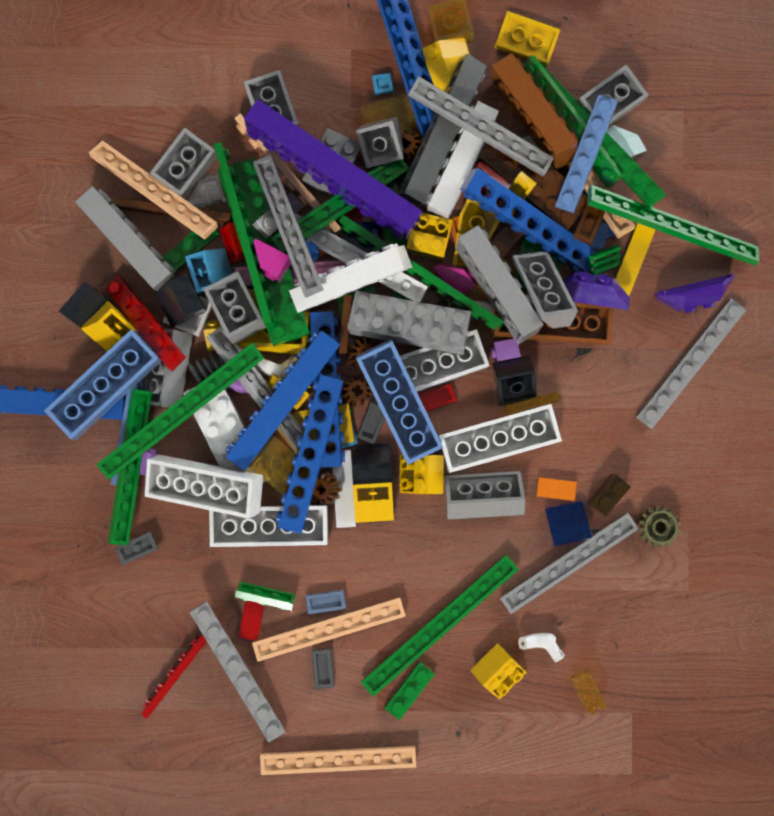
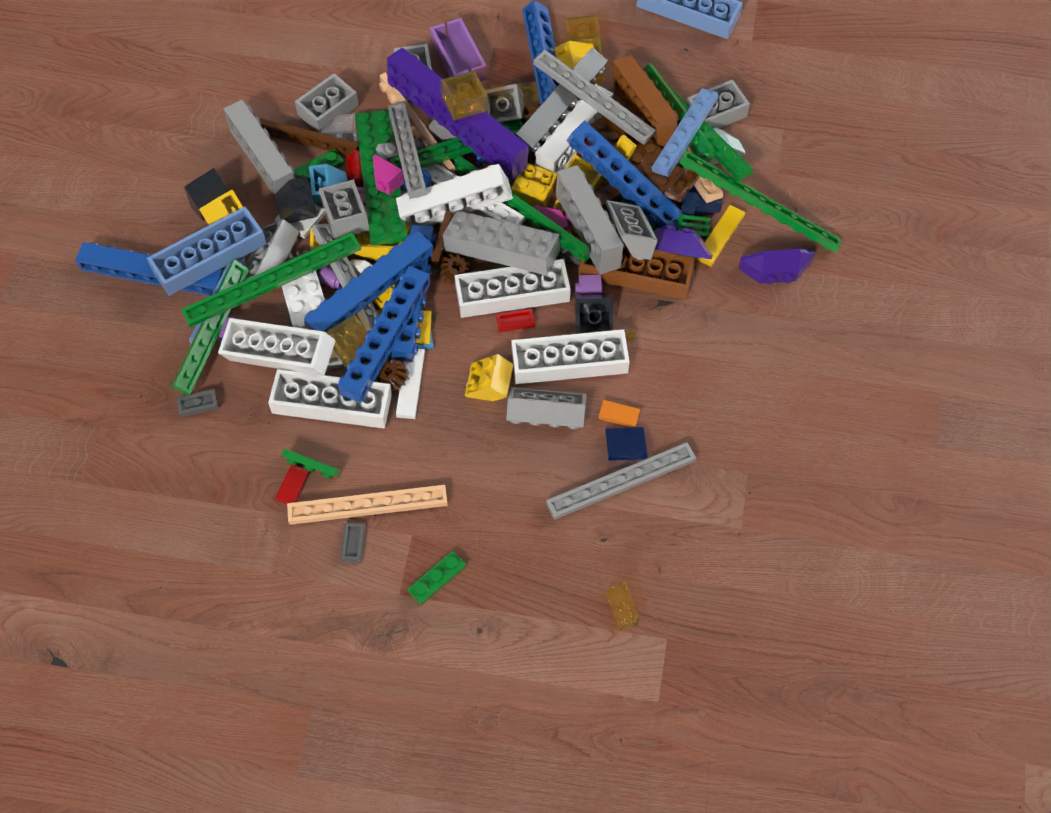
camera: 15 degrees right, 25 degrees down
light nougat plate [89,140,218,239] -> none
red plate [105,275,186,371] -> none
red plate [141,622,221,719] -> none
light grey plate [189,601,286,742] -> none
green plate [214,142,276,329] -> none
light nougat plate [260,746,416,775] -> none
sand blue tile [305,589,346,614] -> none
reddish brown gear [342,375,374,407] -> none
black slope [352,444,392,485] -> none
yellow slope [353,482,394,523] -> none
medium blue brick [355,339,443,464] -> none
dark grey tile [357,402,385,444] -> none
green plate [361,554,519,697] -> none
dark azure tile [372,73,393,96] -> none
yellow slope [470,643,527,699] -> none
yellow tile [494,11,561,66] -> none
white arm [518,633,565,662] -> none
dark brown brick [587,474,631,516] -> none
light grey plate [636,298,746,429] -> none
olive gear [638,506,681,548] -> none
none -> medium lavender piece [430,18,487,89]
none -> clear yellow brick [440,71,488,120]

